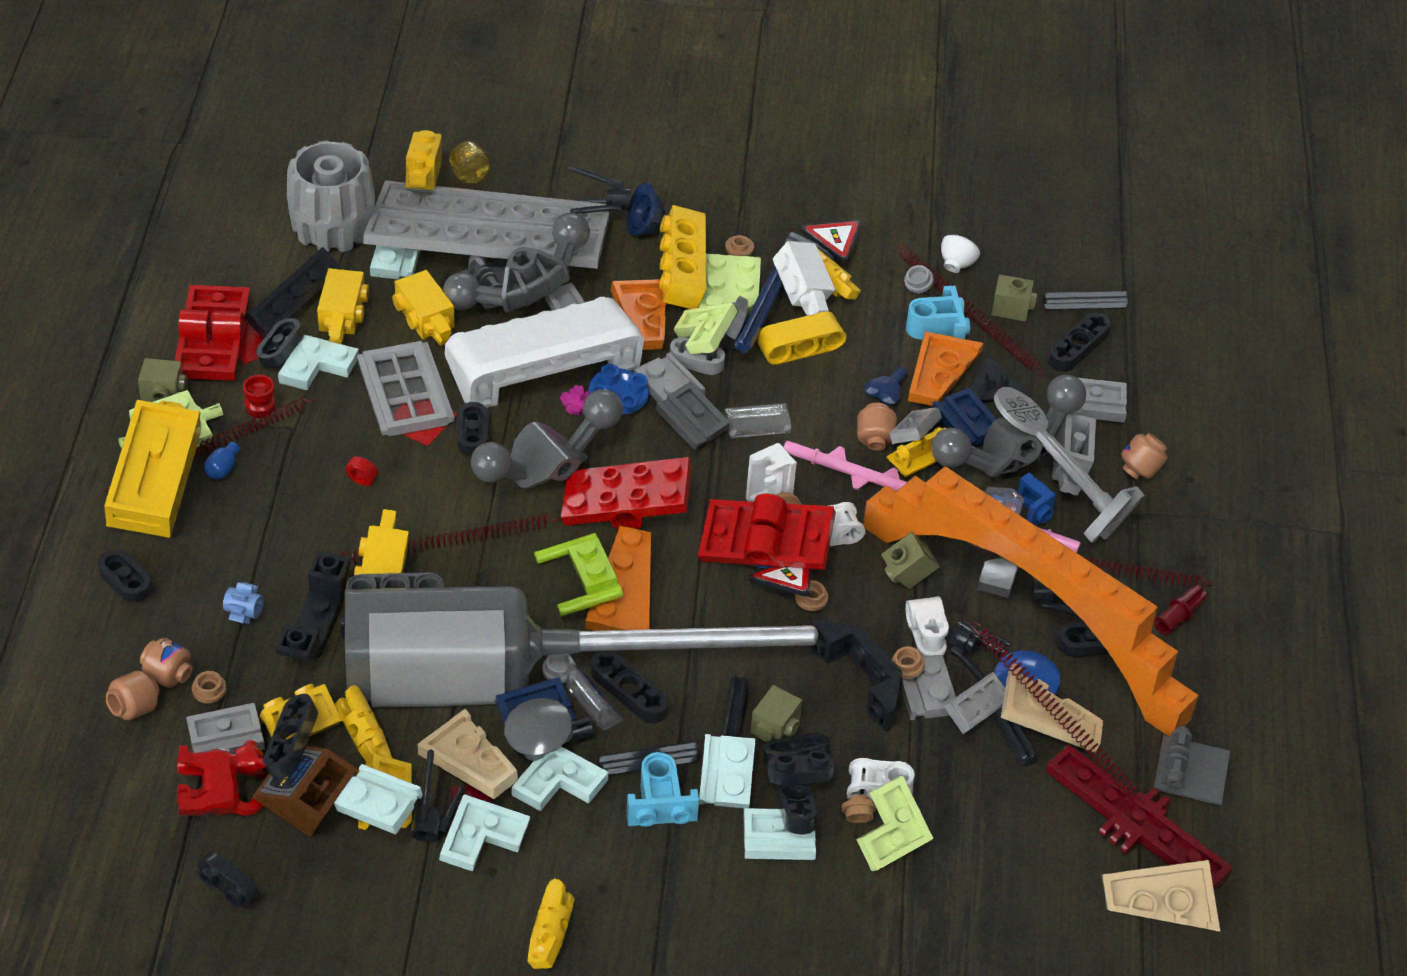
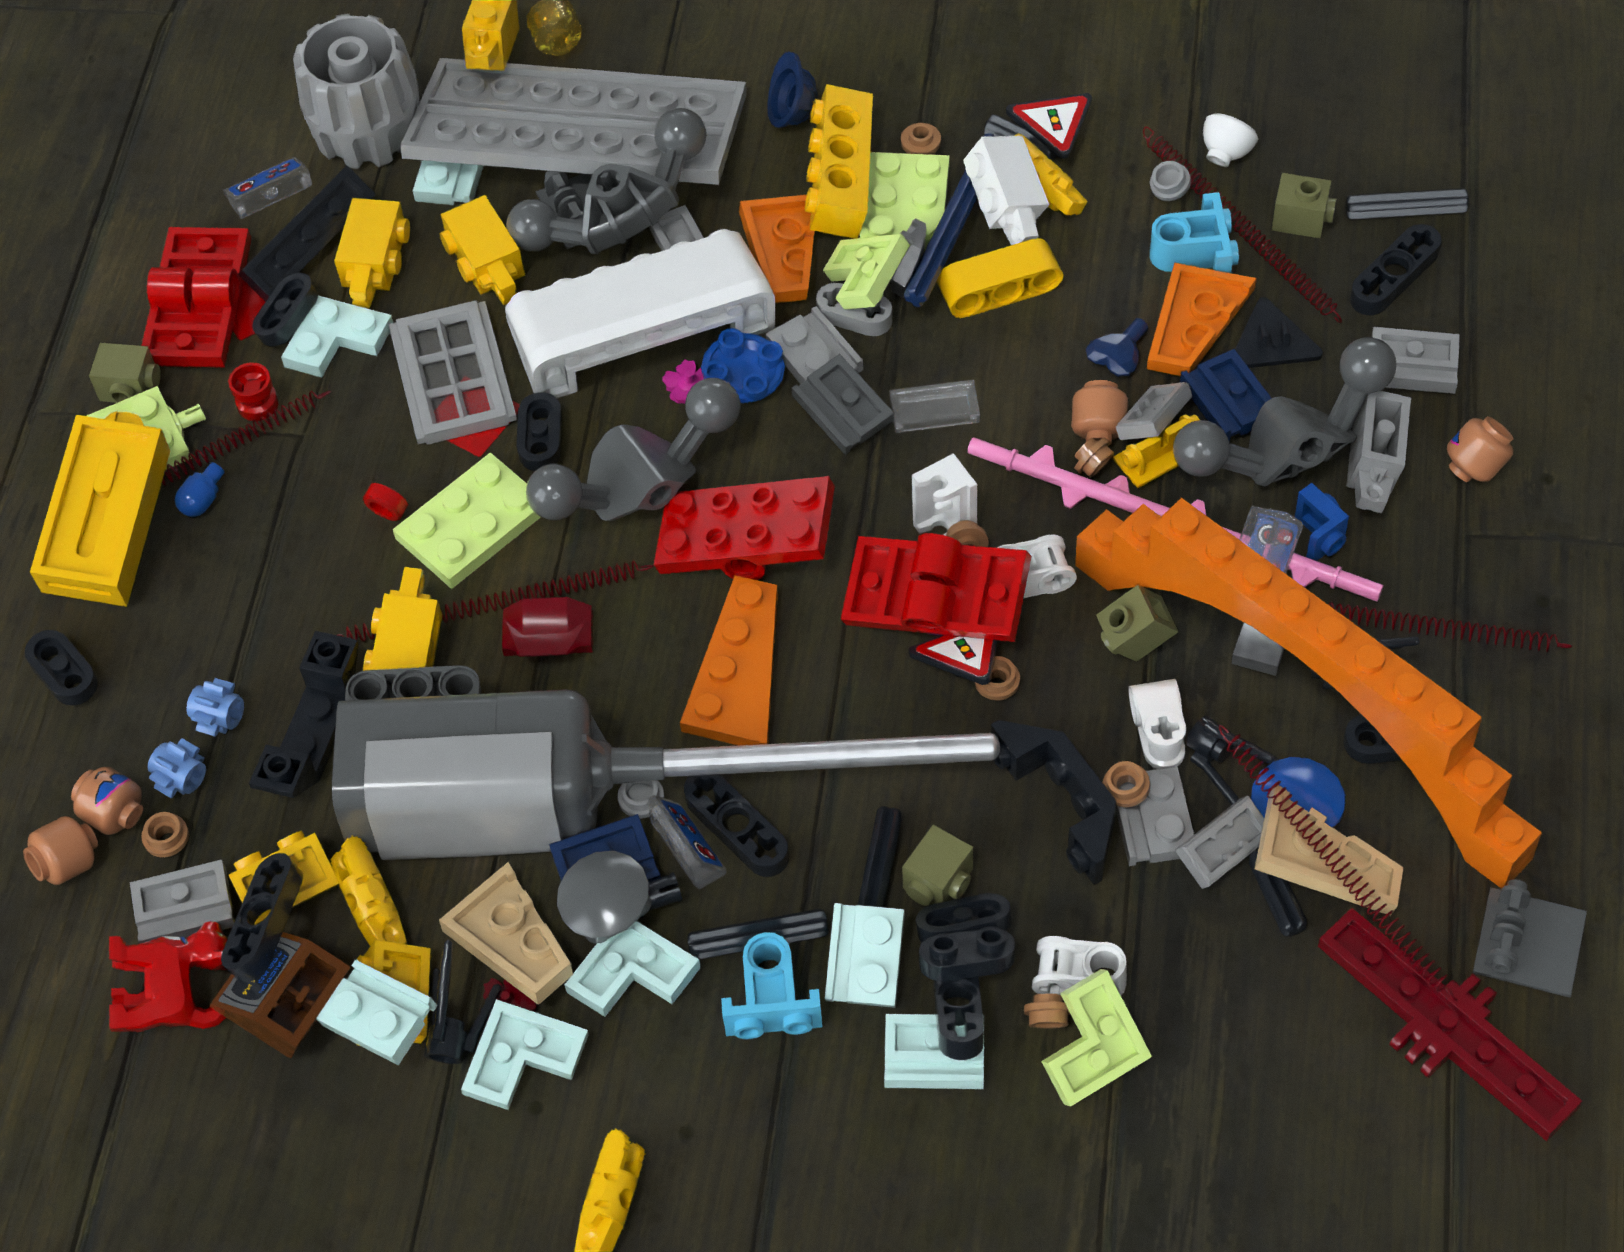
camera: 10 degrees right, 10 degrees up
black plate [198,851,260,909] -> none
lime plate [534,533,623,617] -> none
black plant [567,165,631,214] -> none
light grey piece [994,387,1145,543] -> none
tan wing [1101,860,1220,931] -> none
dark red axle [1154,585,1207,635] -> none
none -> medium blue gear [148,738,206,798]
none -> clear slope [223,157,312,219]
none -> yellowish green plate [393,453,541,589]
none -> dark red slope [502,597,593,657]
none -> medium nougat plate [1074,437,1114,478]

